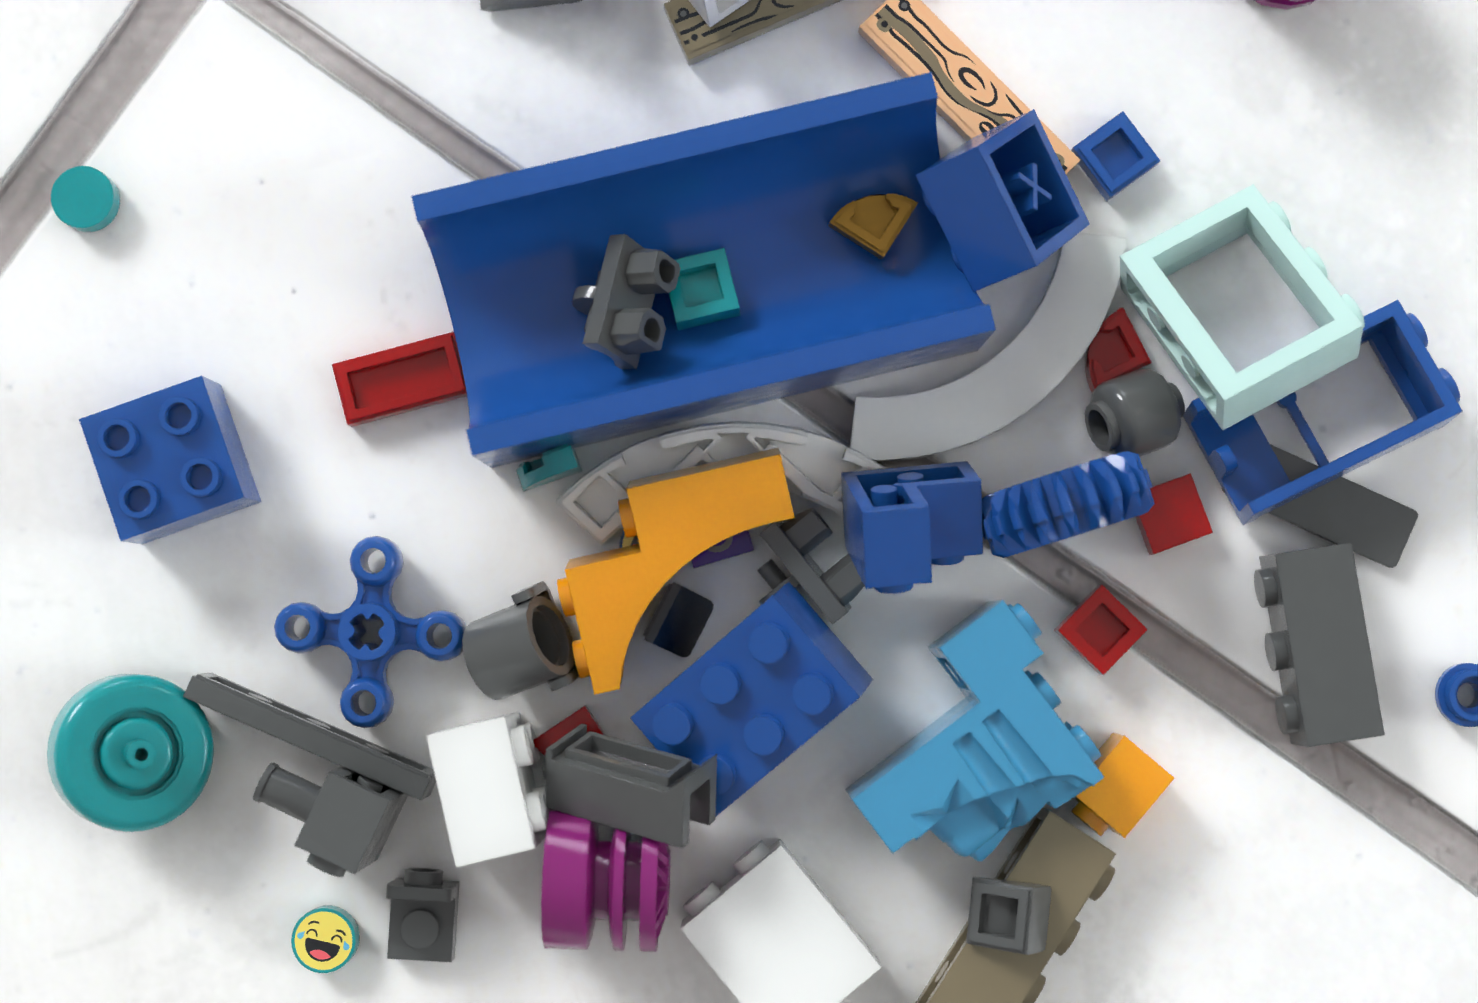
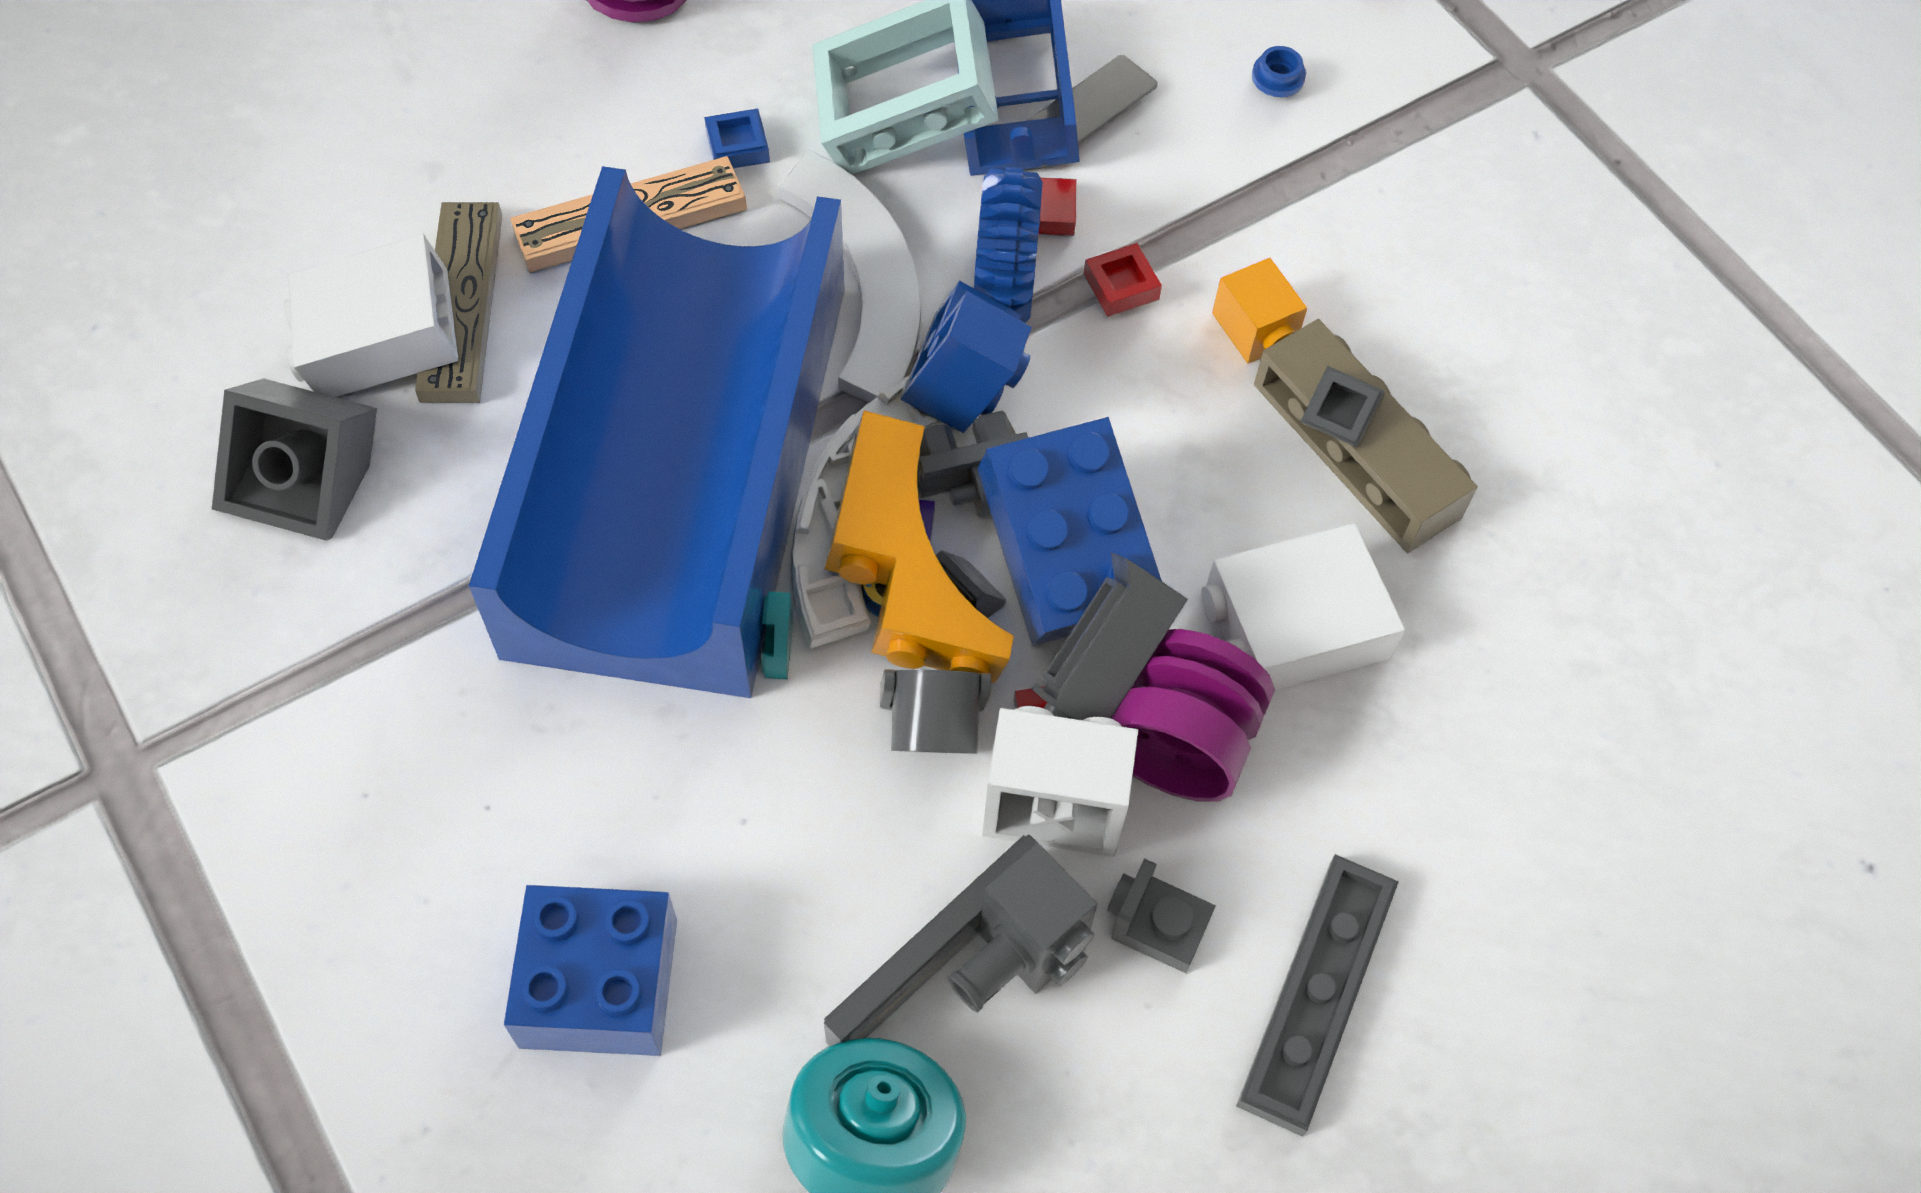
camera: 70 degrees left, 25 degrees down
teal tile [51,166,120,232] -> none
blue gear [274,536,467,728] -> none
tile [291,905,360,973] -> none
red tile [332,332,467,427] -> none
dark grey hips [572,234,681,369] -> none
teal tile [669,248,740,330] -> none
pearl gold tile [828,194,918,260] -> none
dark azure brick [845,600,1104,861] -> none
blue brick [915,109,1090,292] -> none
red tile [1085,307,1152,393] -> none
dark grey head [1085,369,1185,457] -> none
dark grey brick [1254,542,1385,747] -> none

